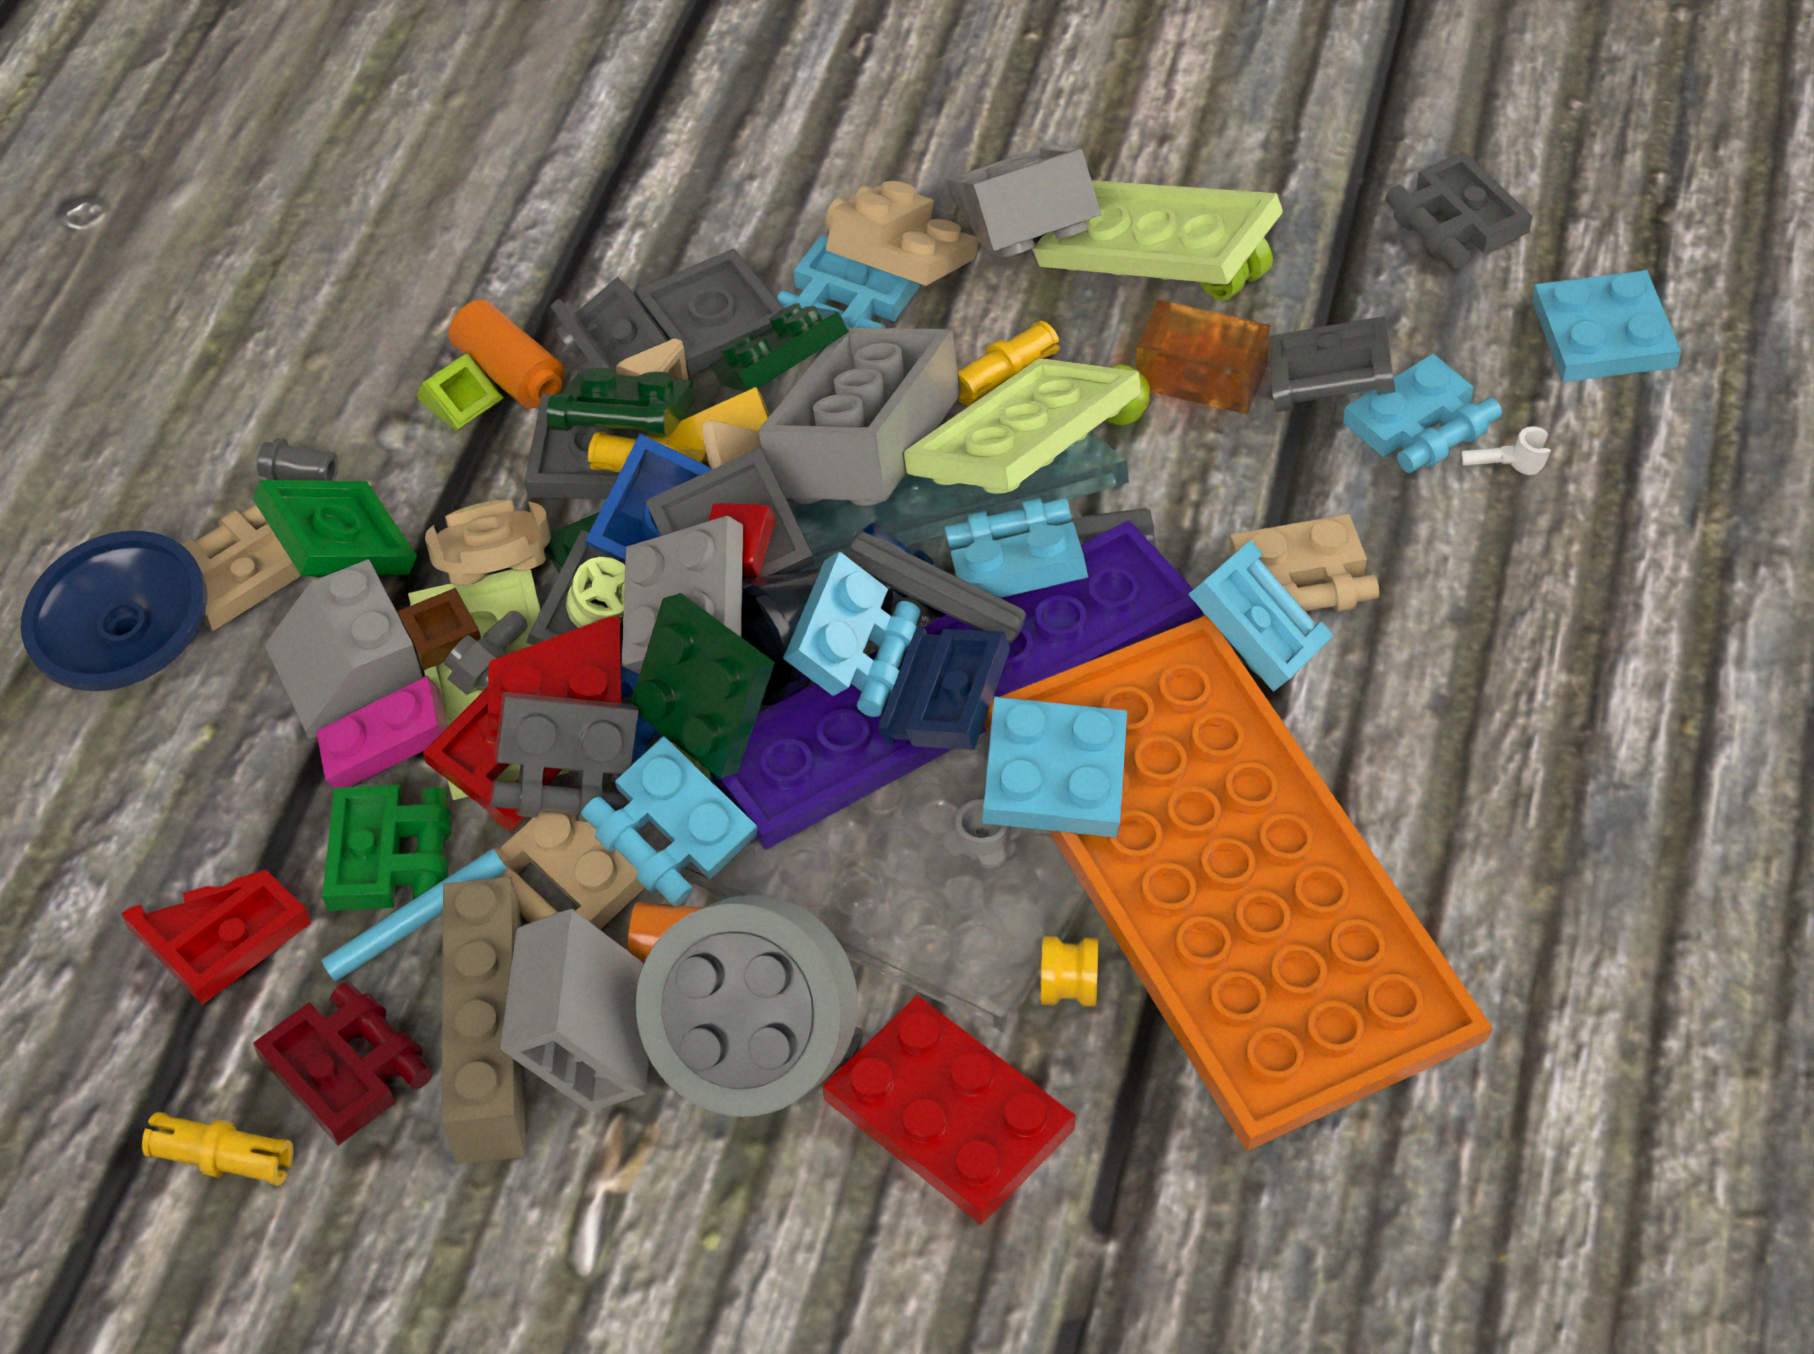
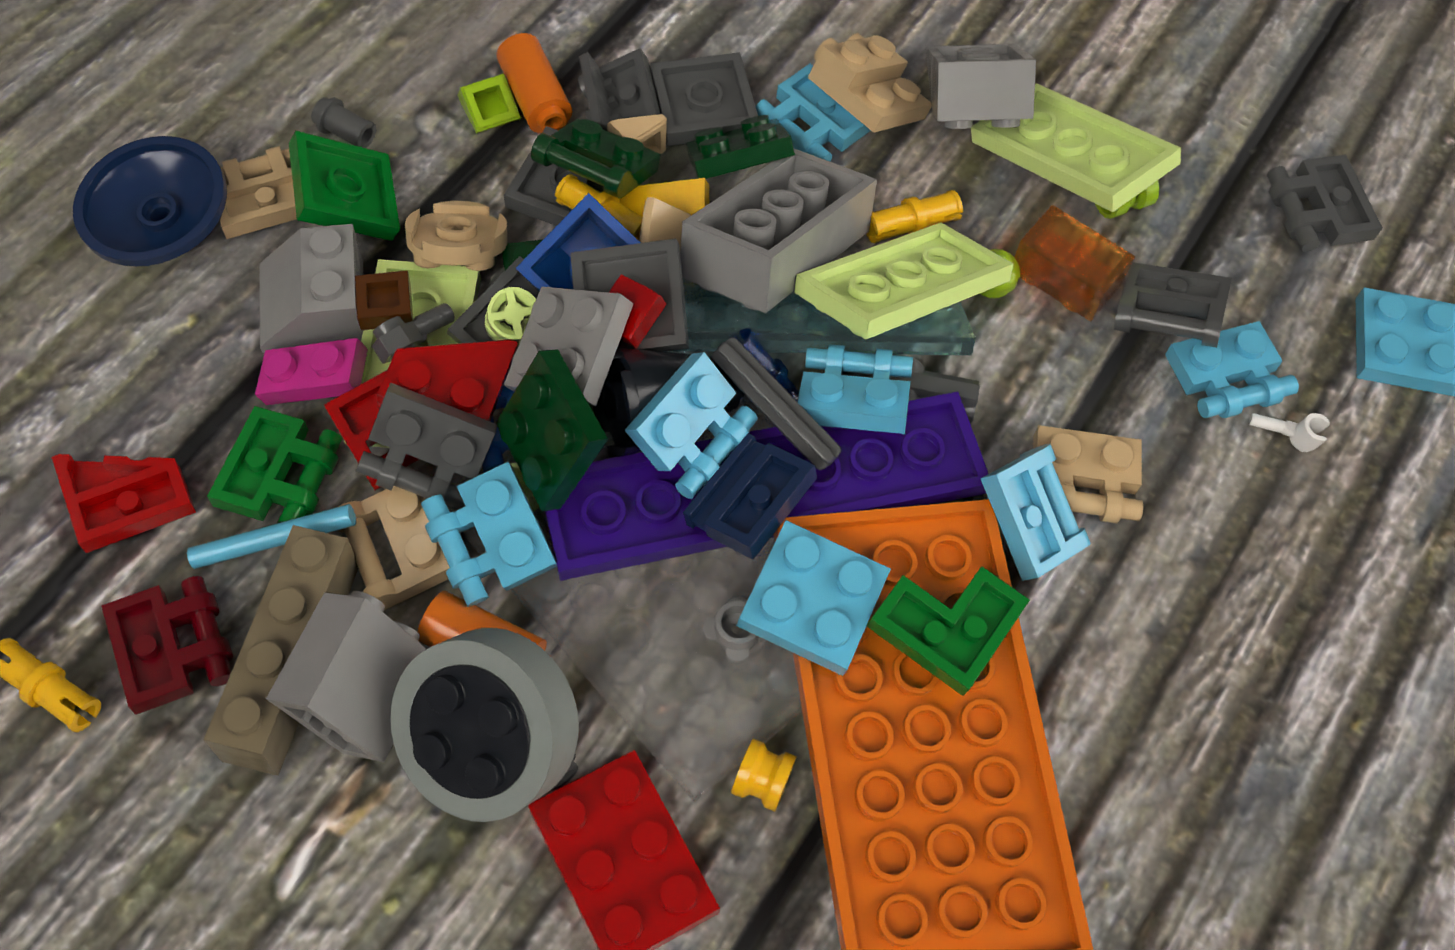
camera: 10 degrees right, 10 degrees up
none -> green plate [867,566,1030,696]

